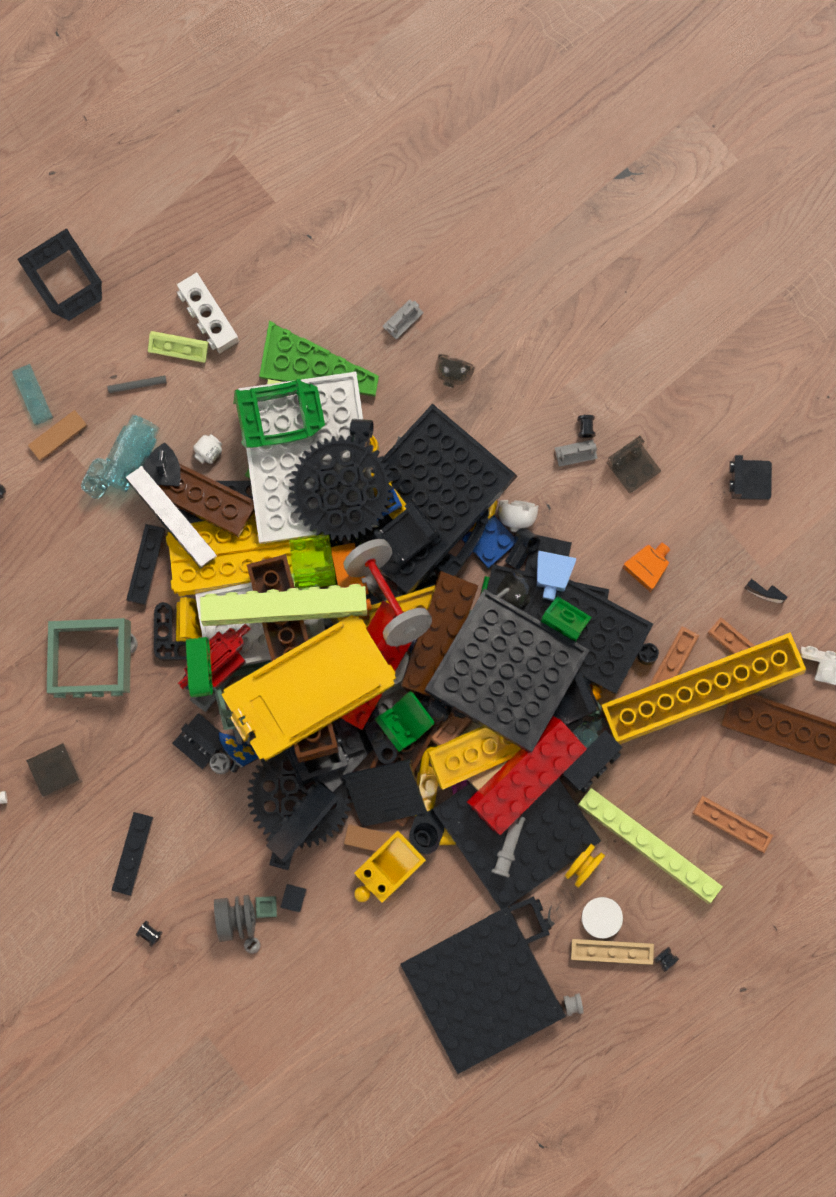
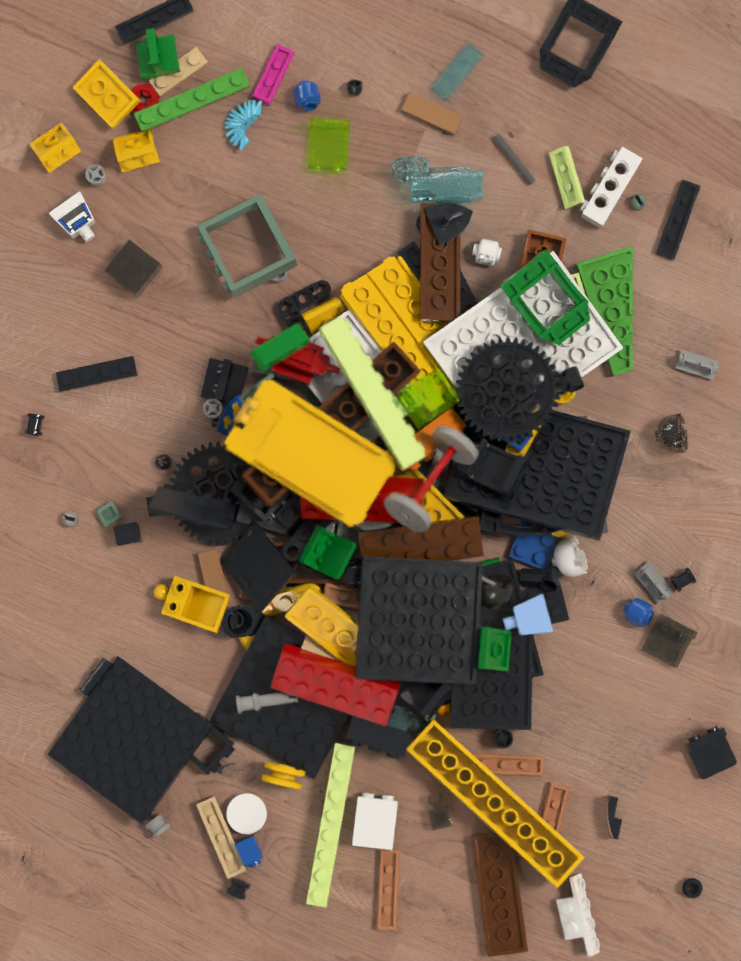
camera: 60 degrees right, 5 degrees up
tile [126,466,217,569] -> none
black plate [126,524,166,606] -> none
dark grey wheel [214,895,256,942] -> none
orange torso [622,542,670,593] -> none
none -> black pin [79,657,113,697]
none -> black hinge [155,454,172,470]
none -> blue brick [235,835,264,868]
none -> clear neon green panel [308,118,350,173]
none -> white panel [352,793,398,850]
none -> clear smoke plate [428,793,452,830]
none -> dark orange brick [519,230,566,269]
none -> blue head [623,598,655,627]
none -> sand green hinge [630,194,646,211]
none -> black tile [655,179,701,260]

